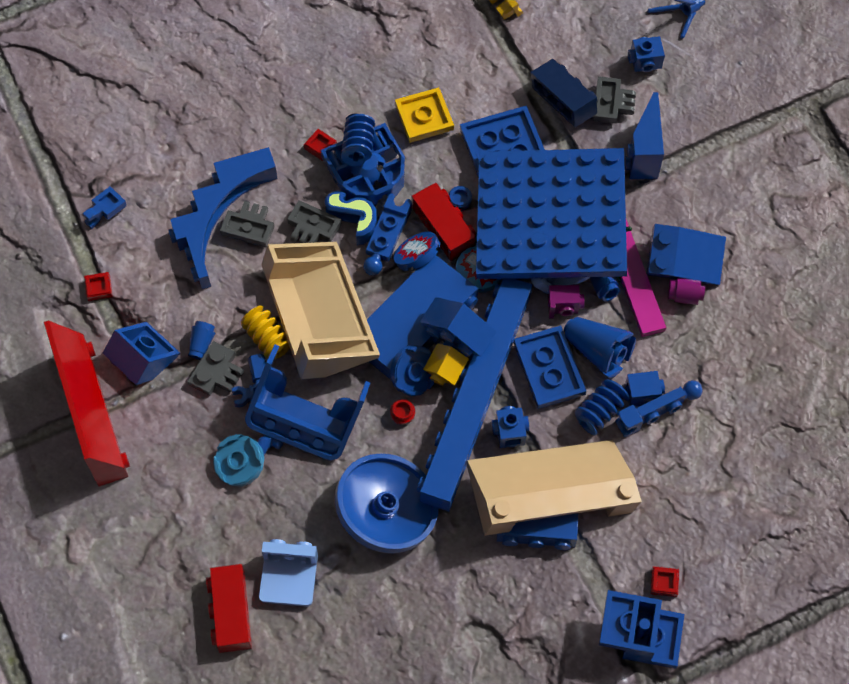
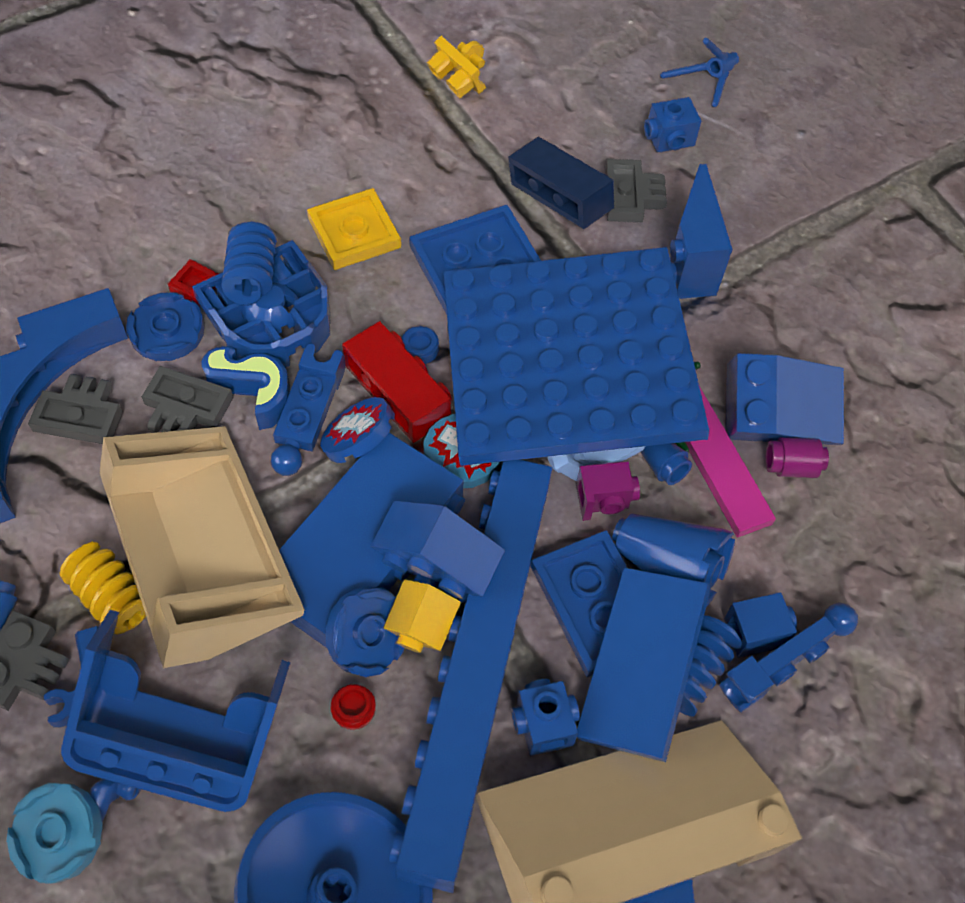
camera: 10 degrees left, 5 degrees down
none -> blue tile [126,293,205,361]
none -> blue tile [577,568,711,762]

